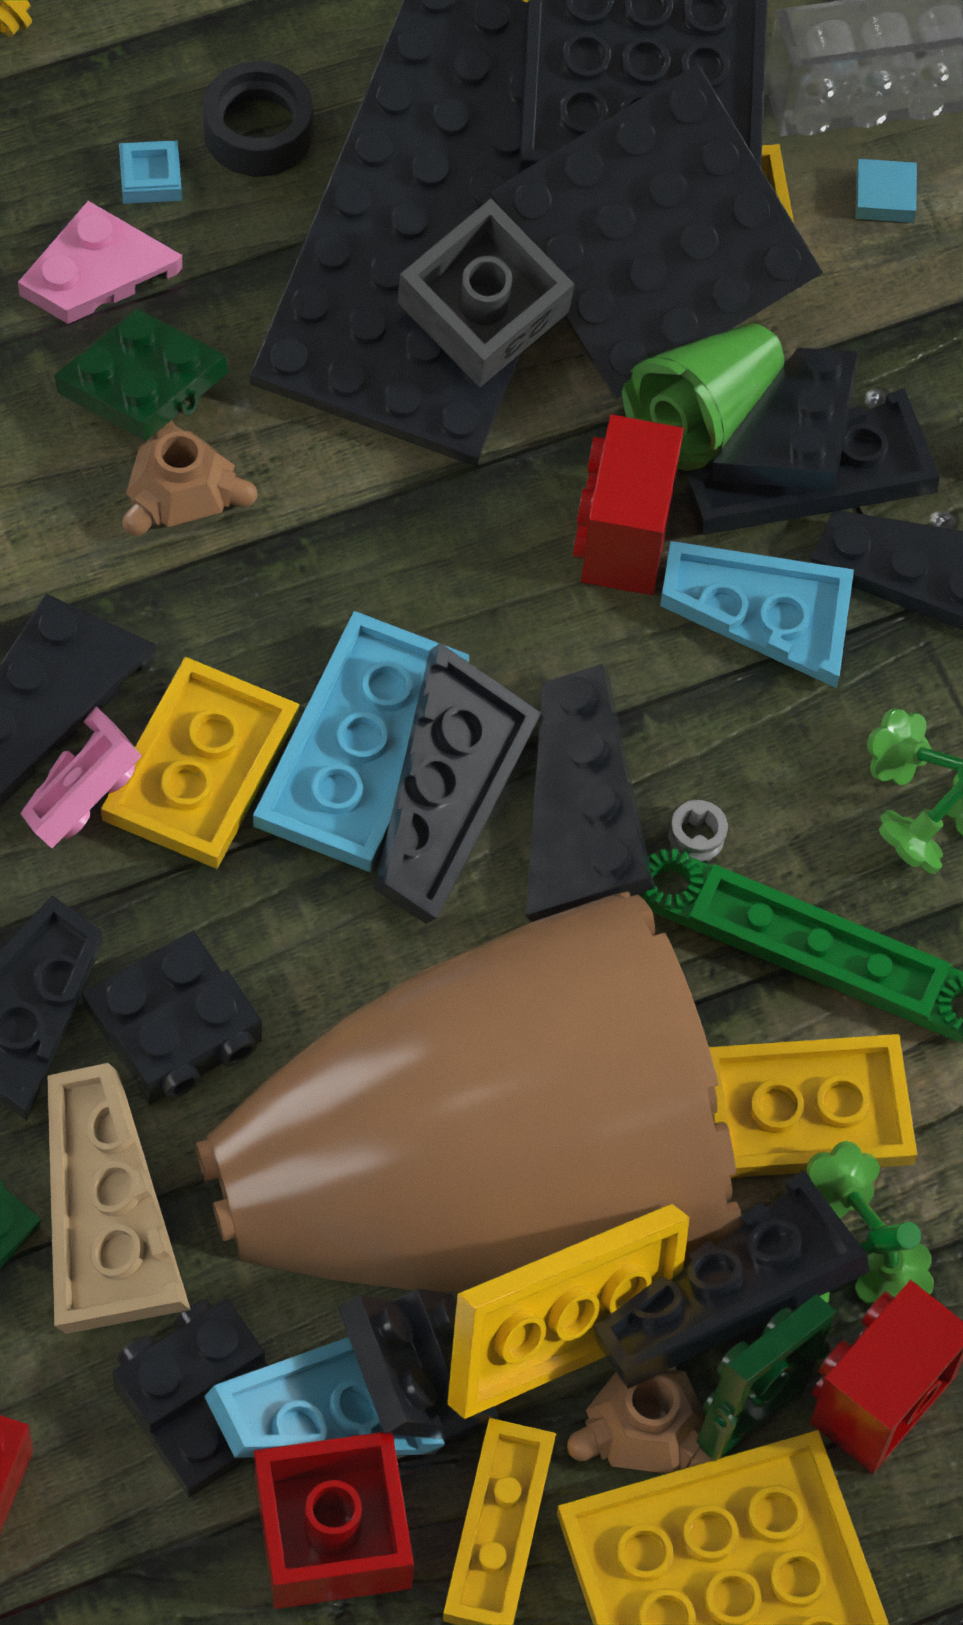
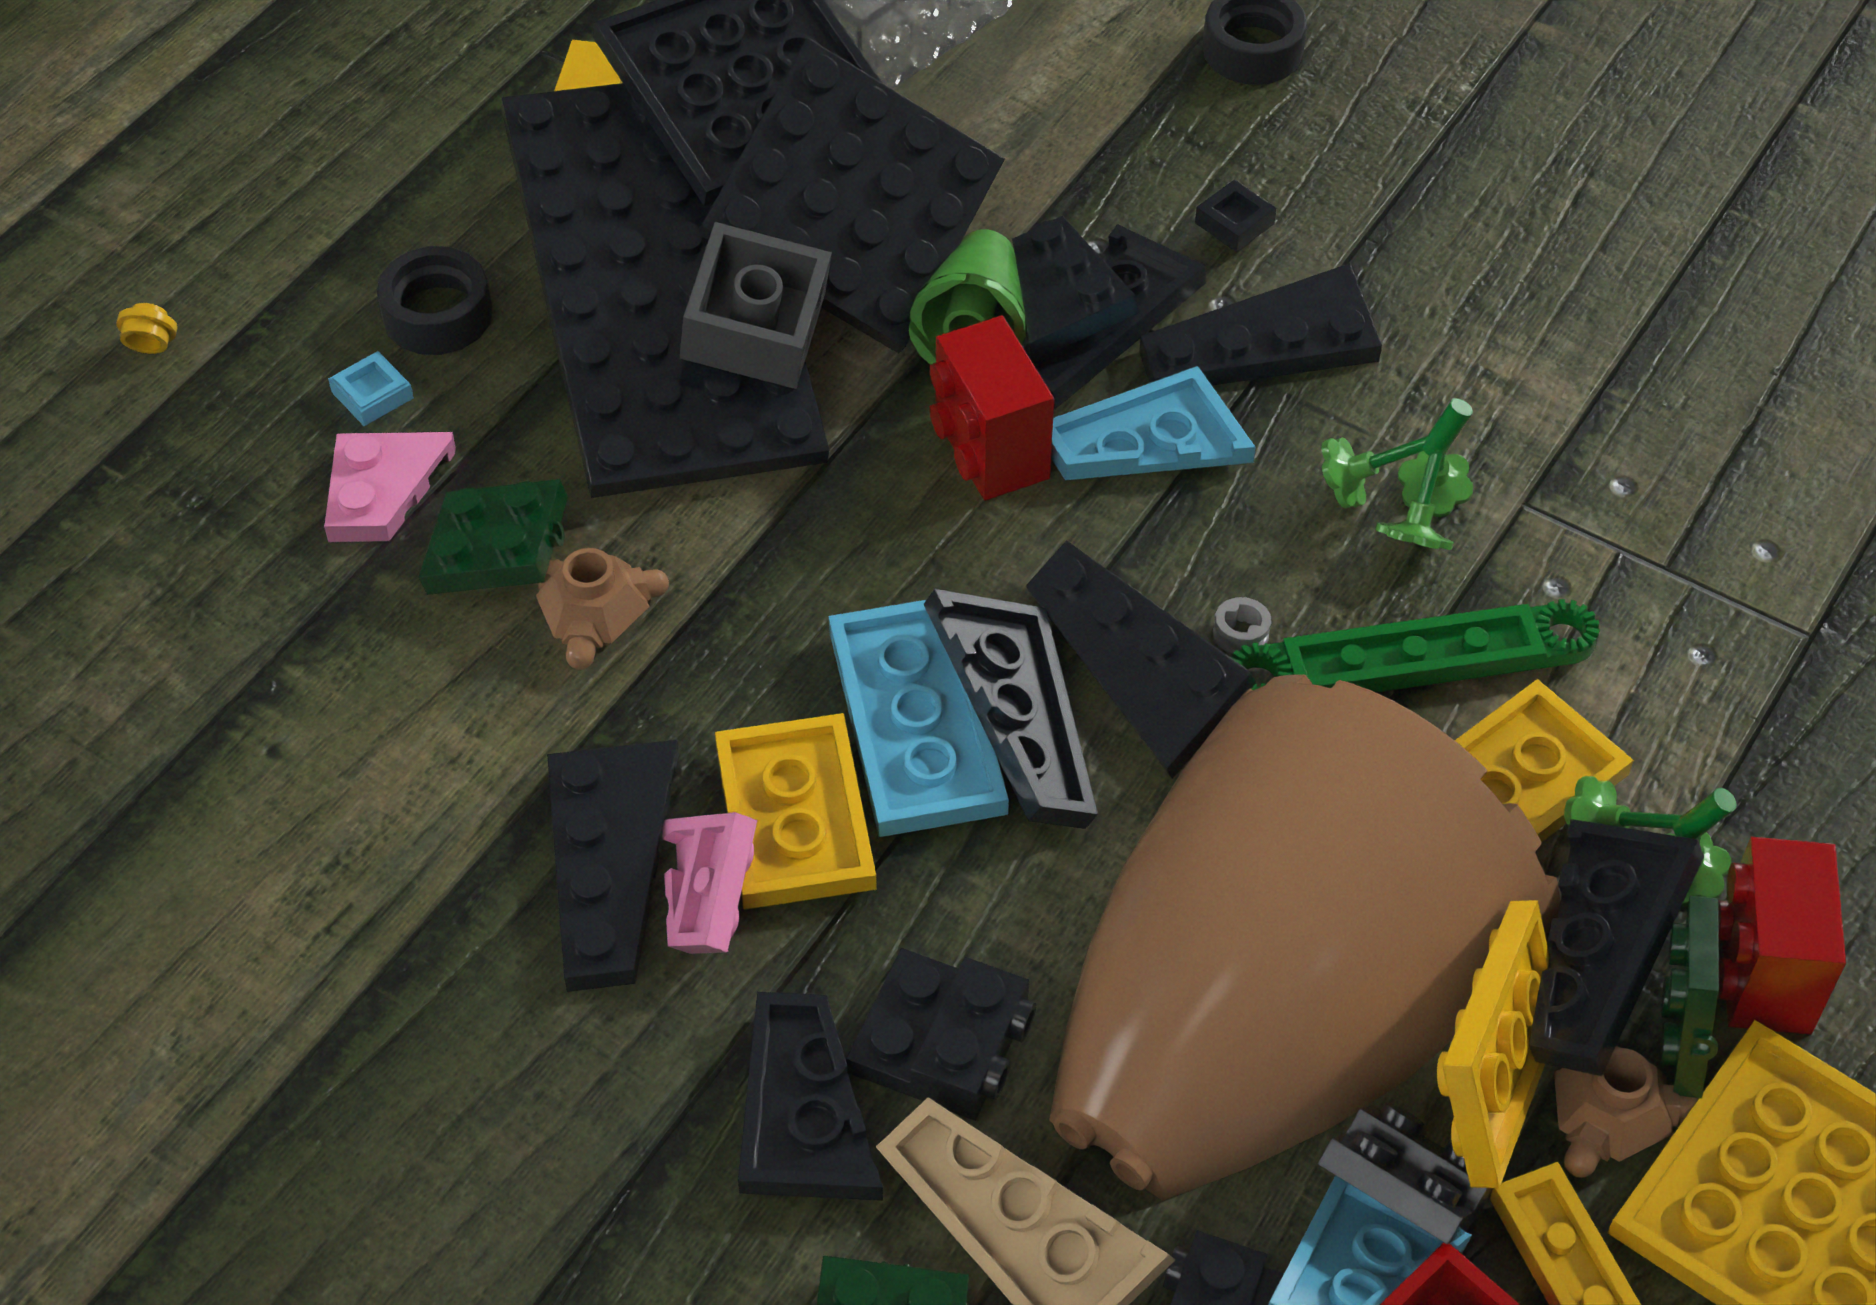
camera: 30 degrees left, 10 degrees down
medium azure tile [855,159,917,223] -> none

